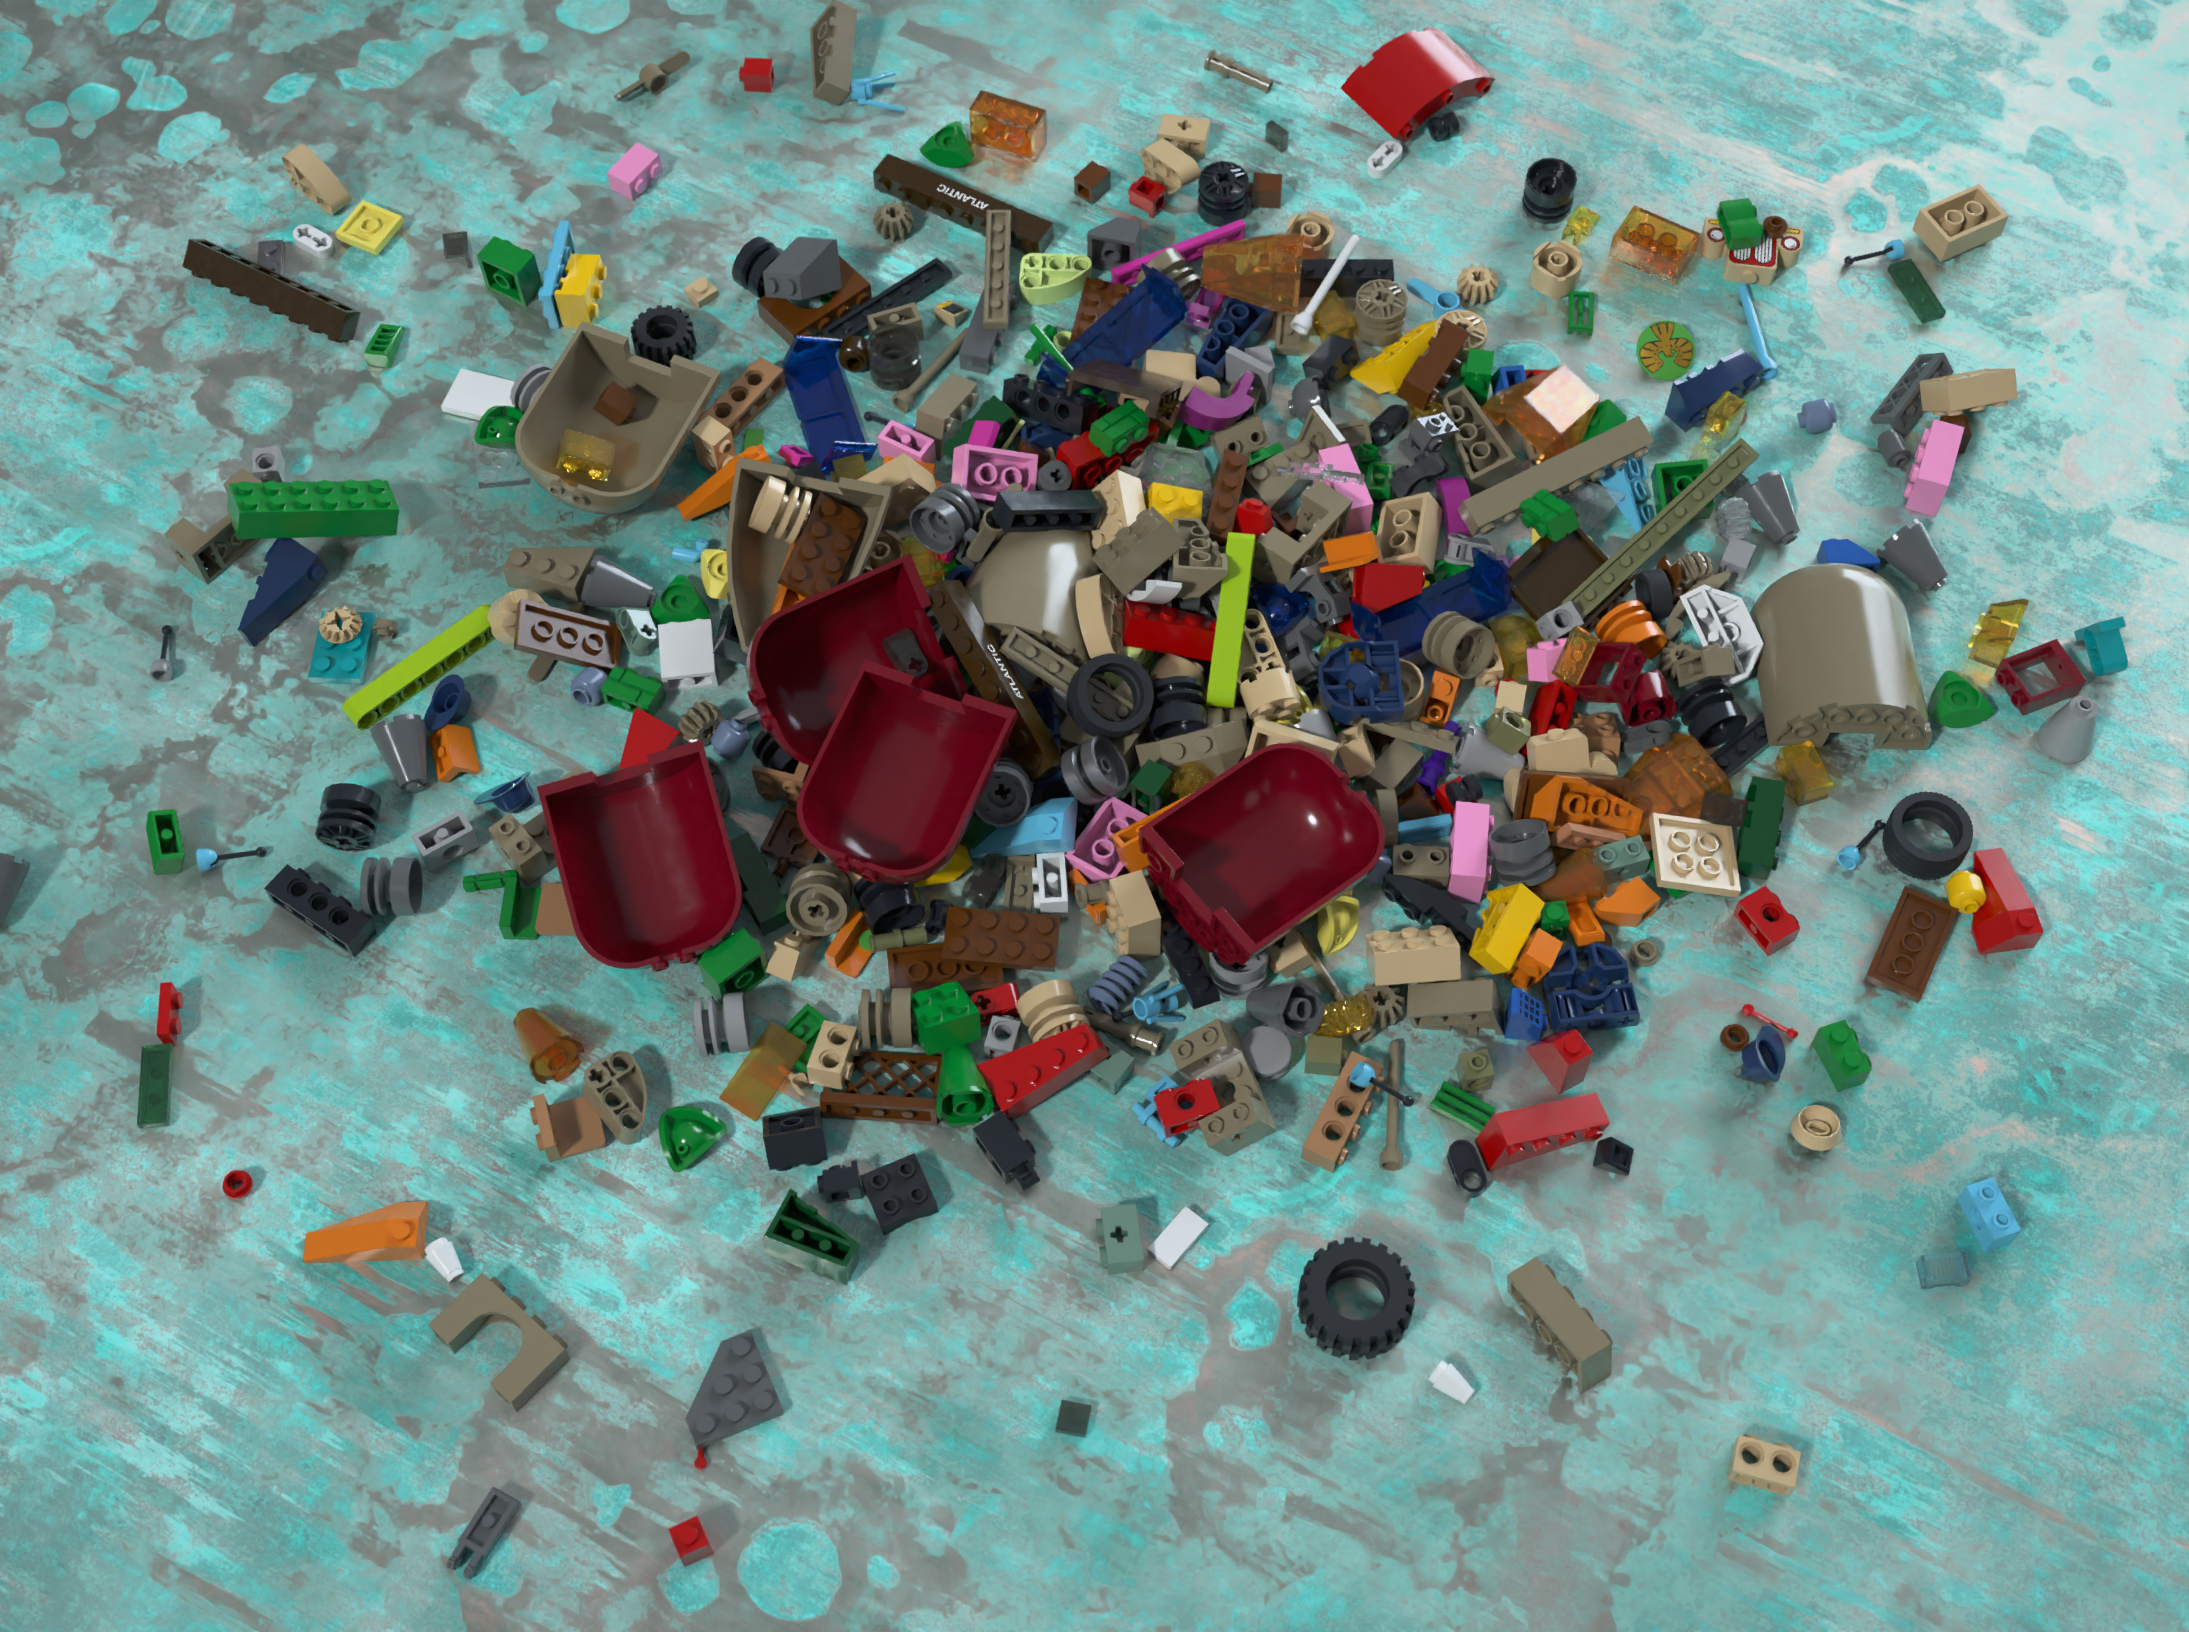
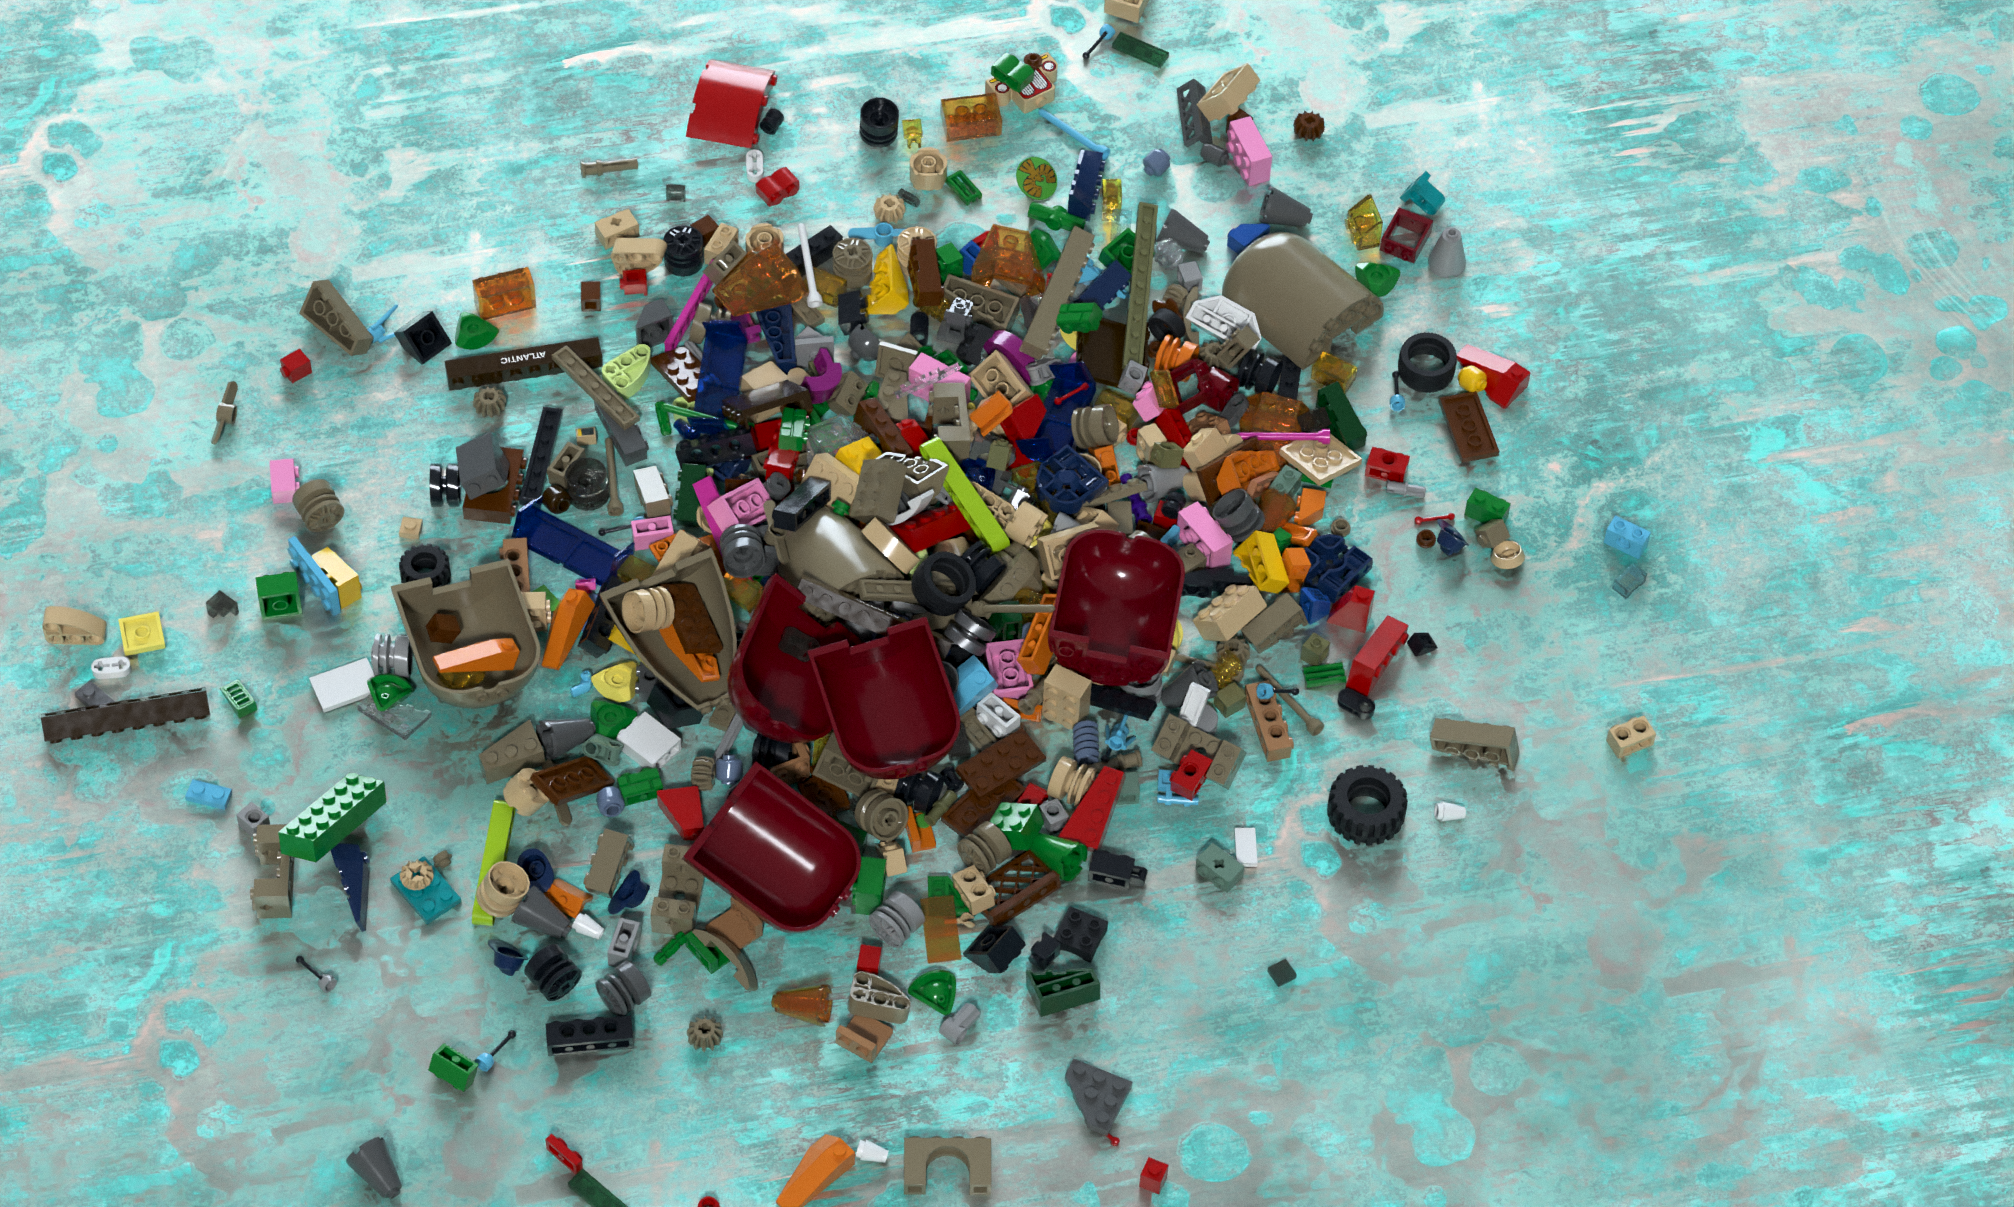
camera: 45 degrees left, 5 degrees down
none -> medium azure plate [185,779,232,810]
none -> dark tan wheel [292,479,345,532]
none -> black slope [394,311,452,365]
none -> orange wedge [432,638,520,673]
none -> tan wheel [476,861,530,917]
none -> dark blue piece [488,939,529,976]
none -> white cone [572,913,605,940]
none -> dark tan wedge [583,828,635,899]
none -> dark tan gear [687,1014,723,1052]
none -> dark tan slope [692,929,758,991]
none -> dark tan brick [702,240,747,285]
none -> tan brick [704,223,739,265]
none -> red brick [755,167,800,207]
none -> green plate [831,500,850,516]
none -> red brick [857,944,882,976]
none -> clear smoke tile [898,188,920,208]
none -> light grey piece [939,1003,980,1045]
none -> dark tan piece [971,601,1055,617]
none -> olive brick [986,439,1013,471]
none -> green piece [1027,202,1086,232]
none -> red hinge [1054,382,1089,405]
none -> dark blue brick [1073,260,1132,312]
none -> white tile [1178,682,1211,727]
none -> dark pink piece [1237,429,1330,444]
none -> reddish brown gear [1293,110,1325,142]
none -> light grey axle [1386,480,1426,498]
none -> dark tan brick [1475,519,1511,548]

